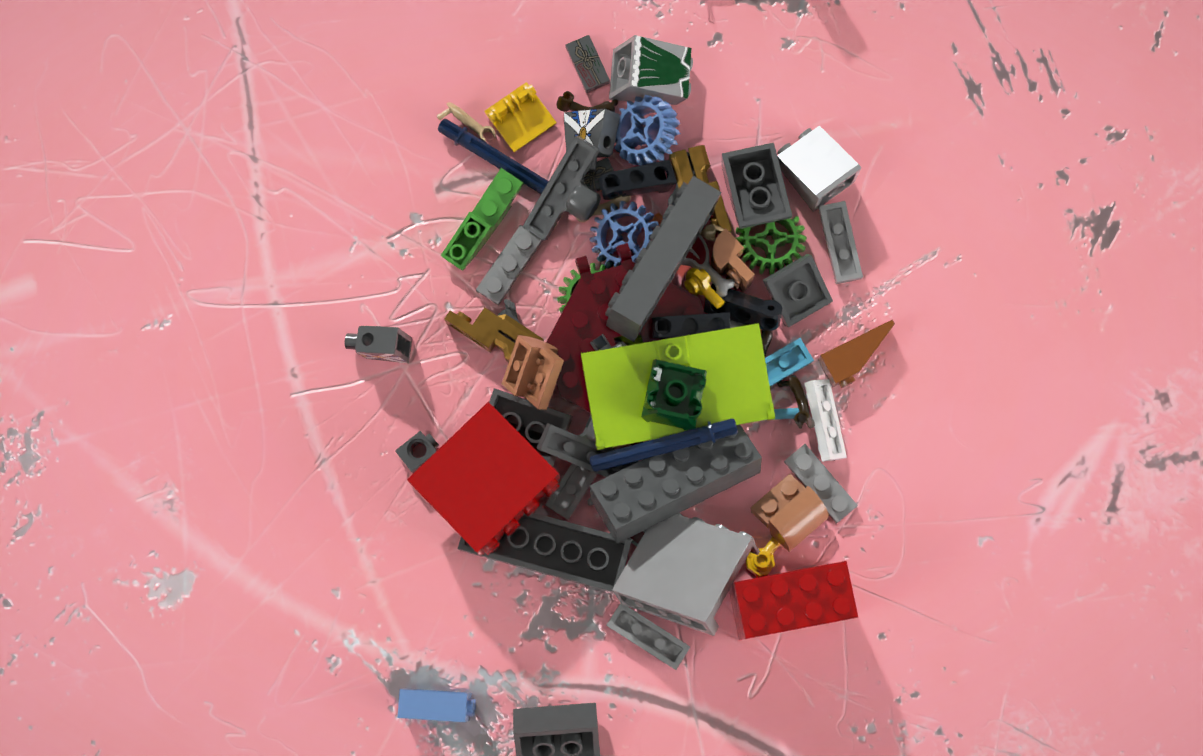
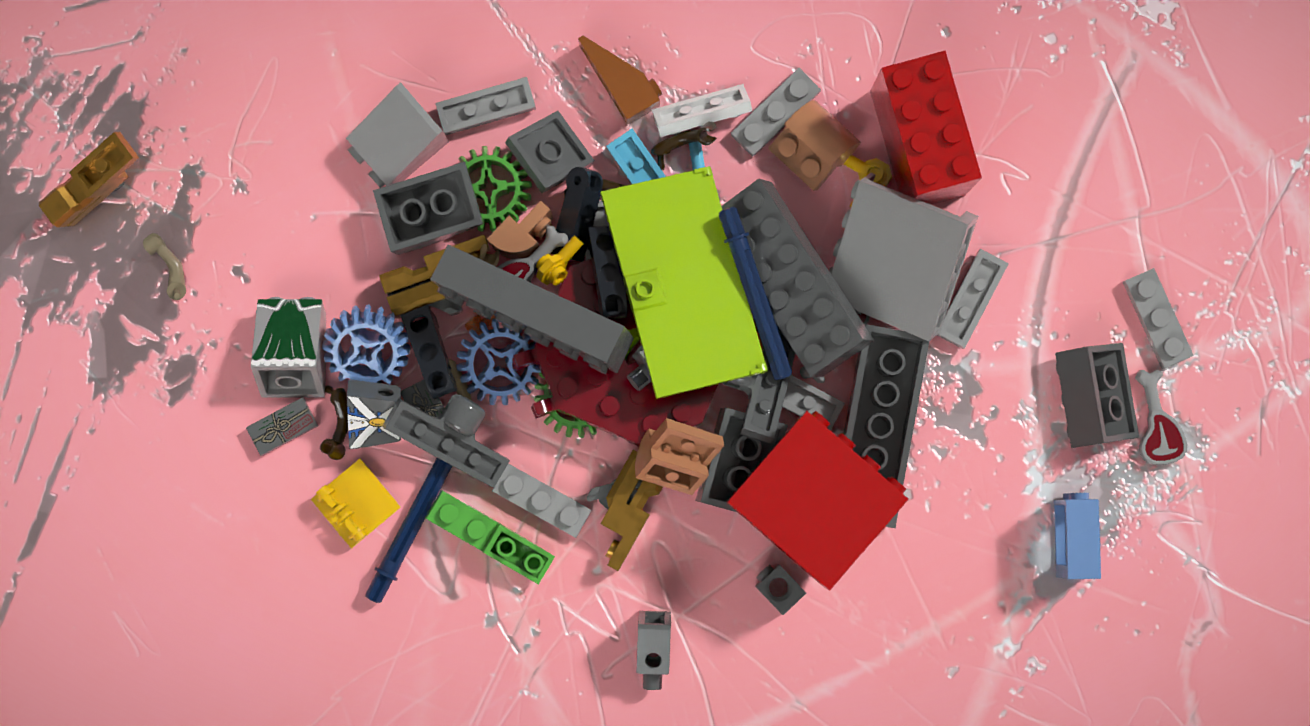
camera: 95 degrees left, 5 degrees up
tan piece [437,102,496,143] -> none
dark green slope [641,359,707,430] -> none

